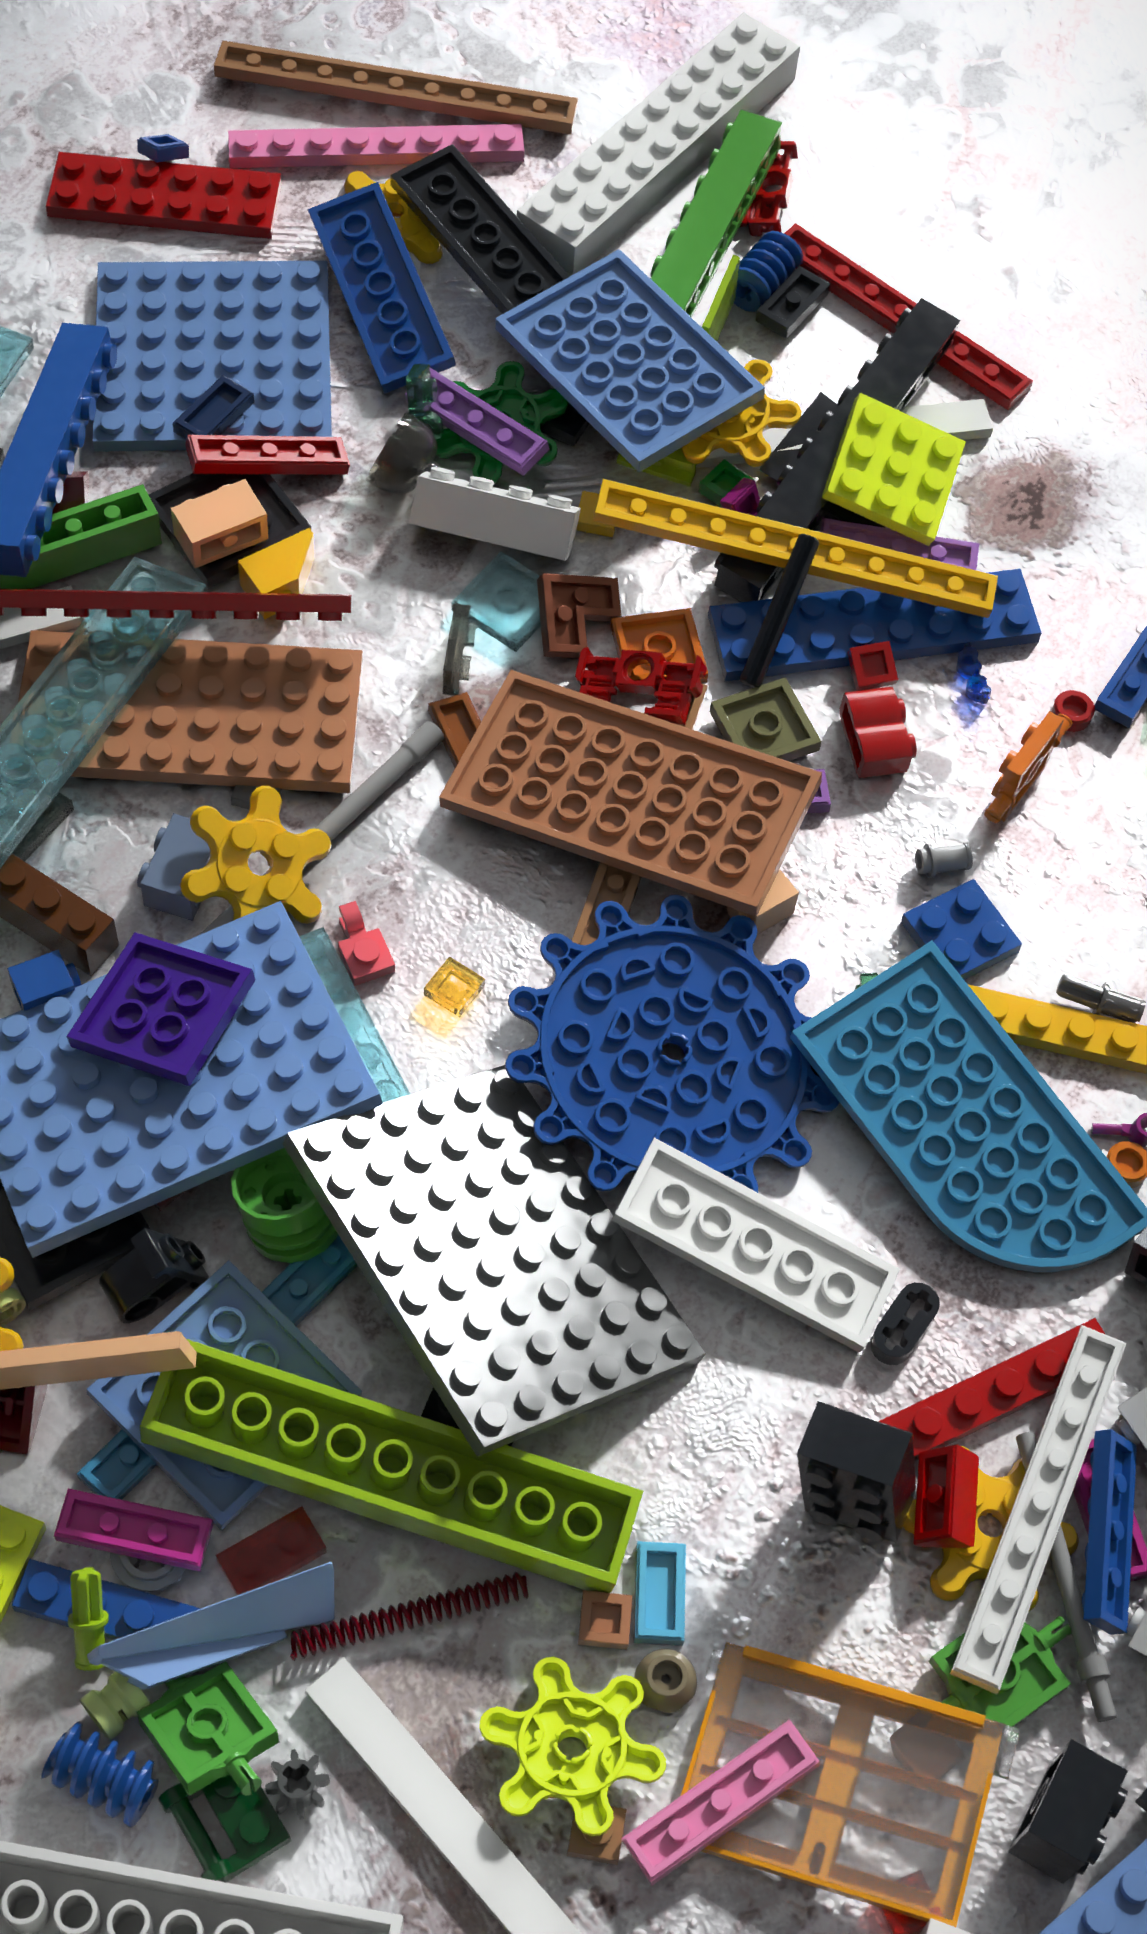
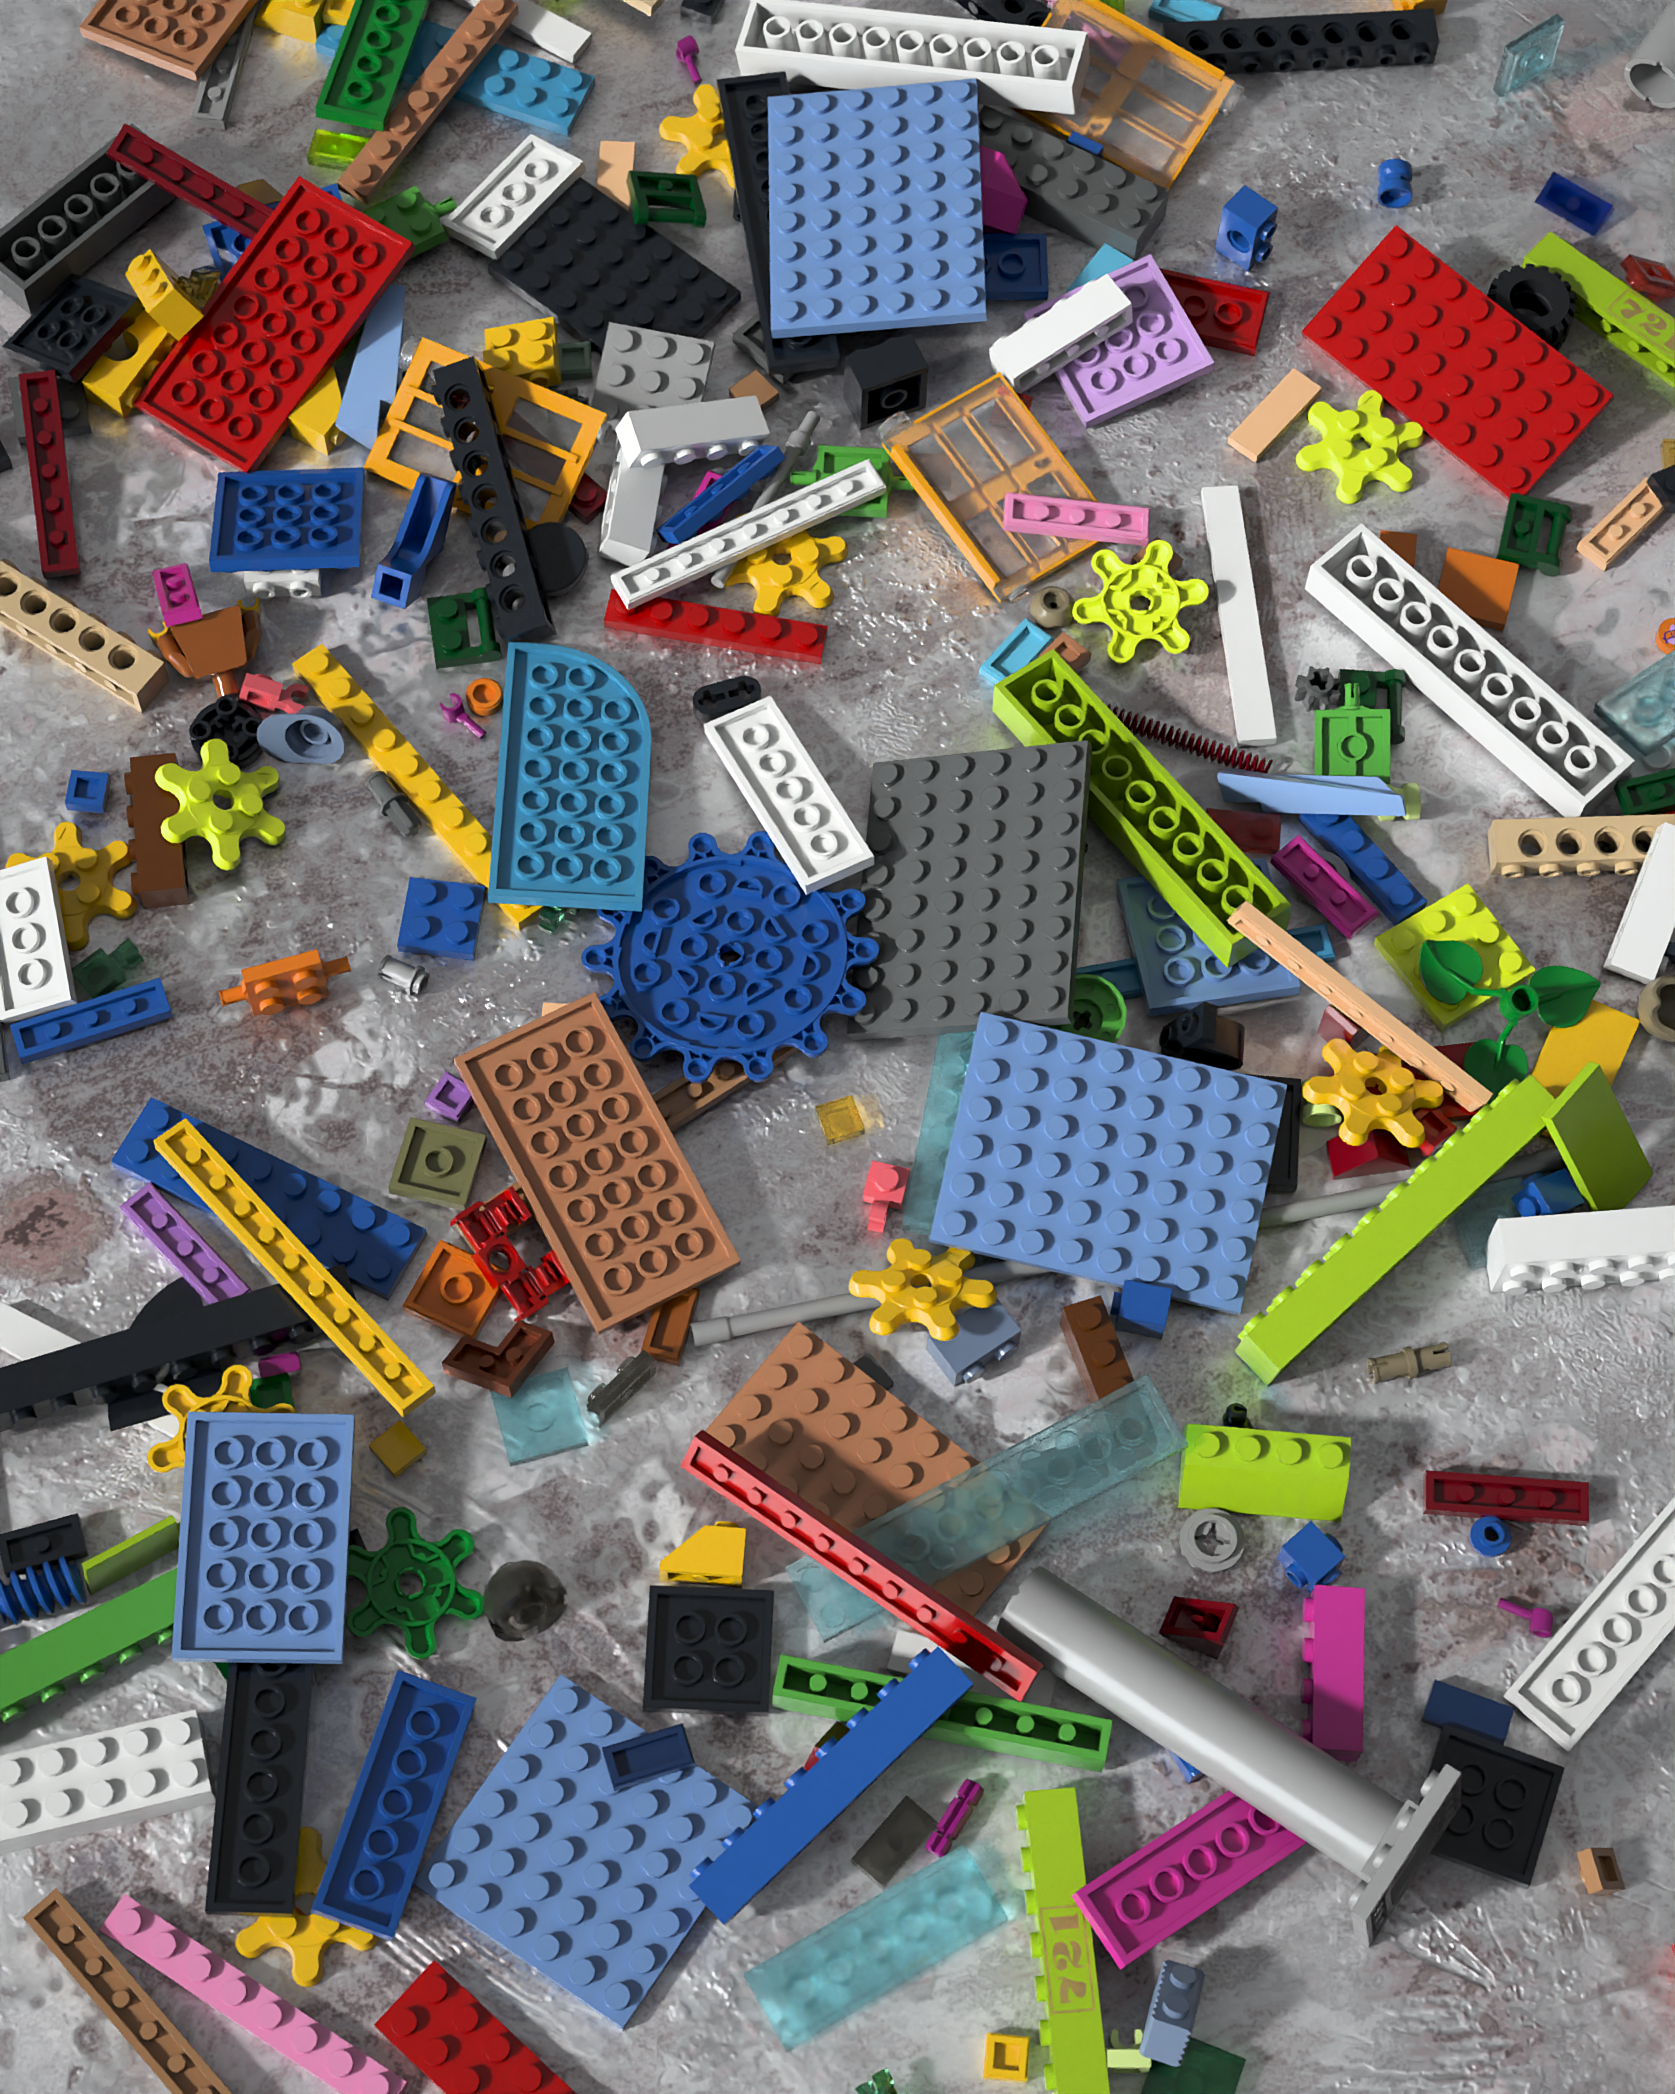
camera: 140 degrees left, 5 degrees up
blue piece [41,1721,159,1828] -> none
dark purple plate [66,932,256,1086] -> none
lime axle [68,1567,109,1671] -> none
light nougat brick [171,479,269,568] -> none
red tile [185,435,350,475] -> none
medium lavender tile [405,368,549,476] -> none
plate [406,364,444,439] -> none
white brick [409,467,581,561] -> none
black axle [740,534,819,688] -> none
black brick [797,1401,916,1543] -> none
neon yellow plate [821,393,966,546] -> none
red brick [839,687,917,778] -> none
red plate [847,641,899,691] -> none
red slope [913,1444,979,1548] -> none
clear blue piece [956,643,992,704] -> none
red tile [1051,690,1095,732] -> none

